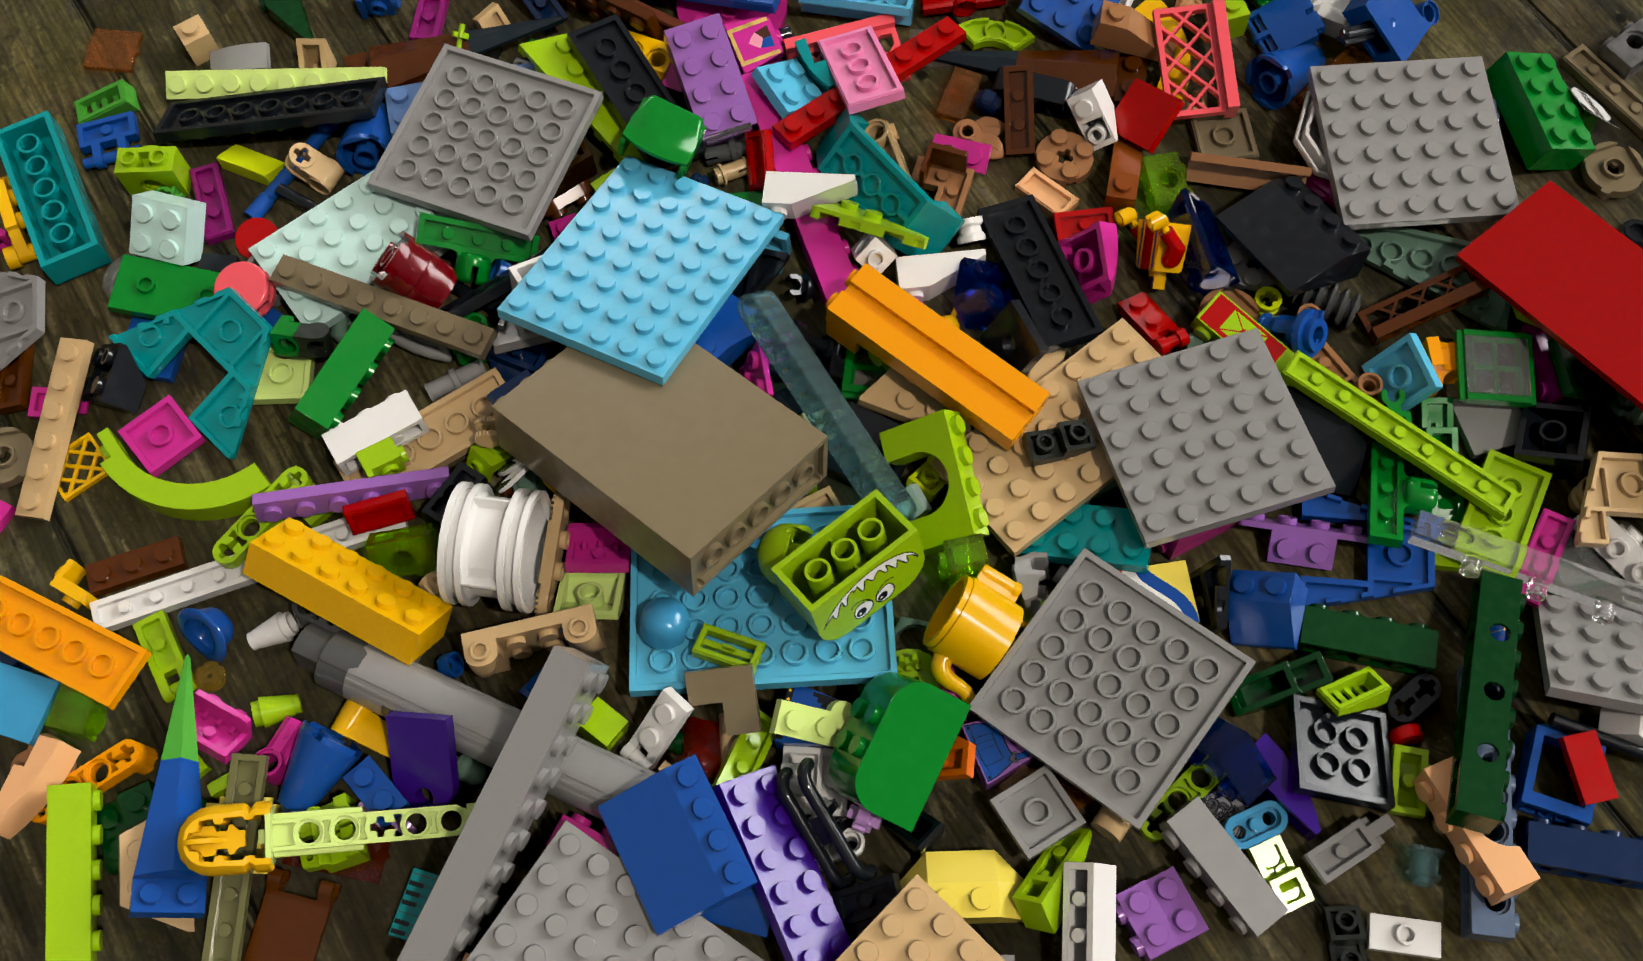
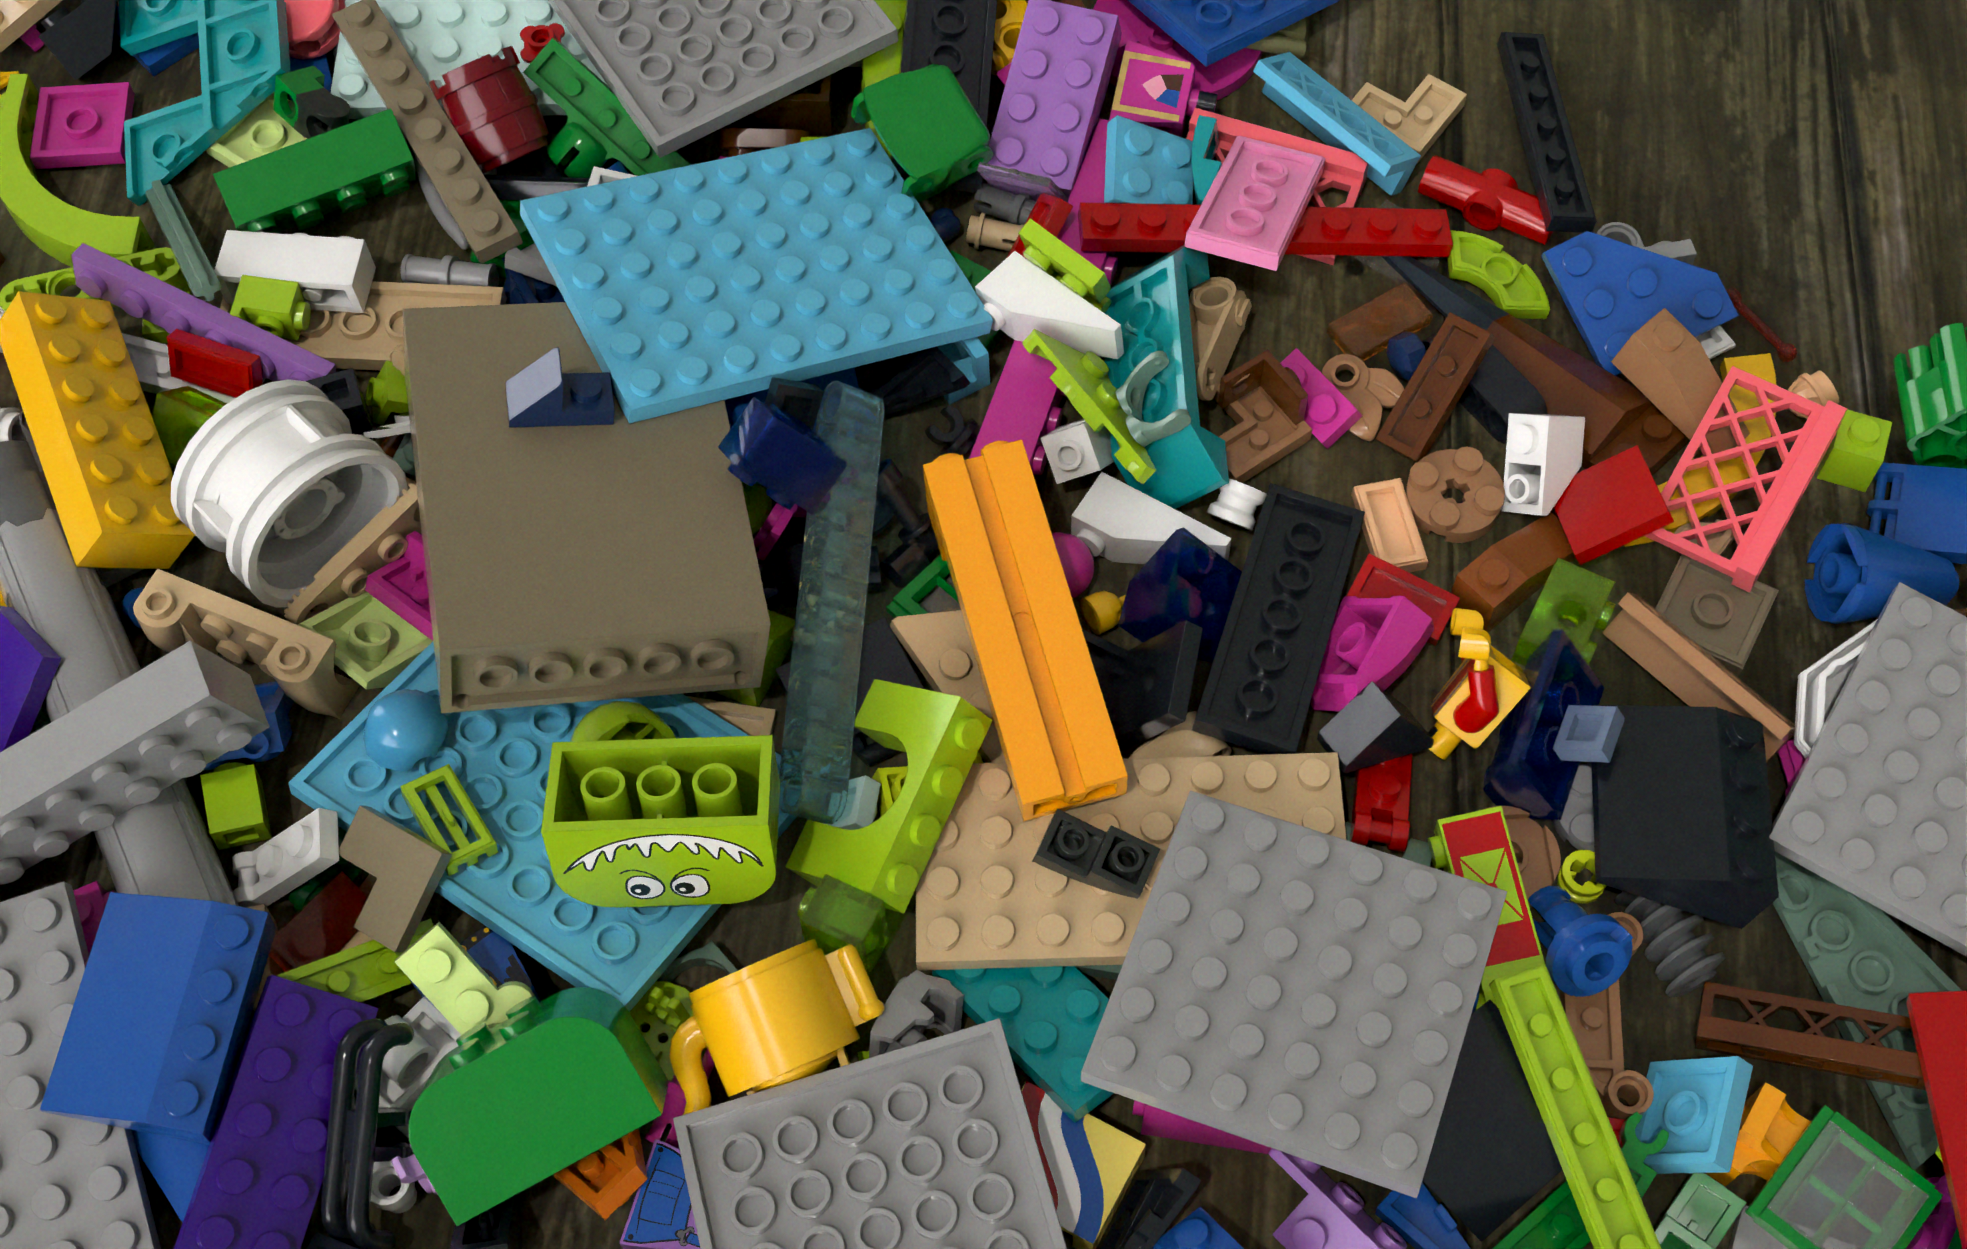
camera: 35 degrees right, 5 degrees down
none -> sand green axle [145,180,221,301]
none -> dark blue slope [505,347,615,427]
none -> red plate [520,23,565,63]
none -> clear blue brick [718,397,848,514]
none -> black plate [759,377,824,438]
none -> lime plate [1018,218,1112,313]
none -> sand green cap [1115,351,1191,447]
none -> slope [1317,681,1434,774]
none -> sand blue plate [1553,705,1625,763]

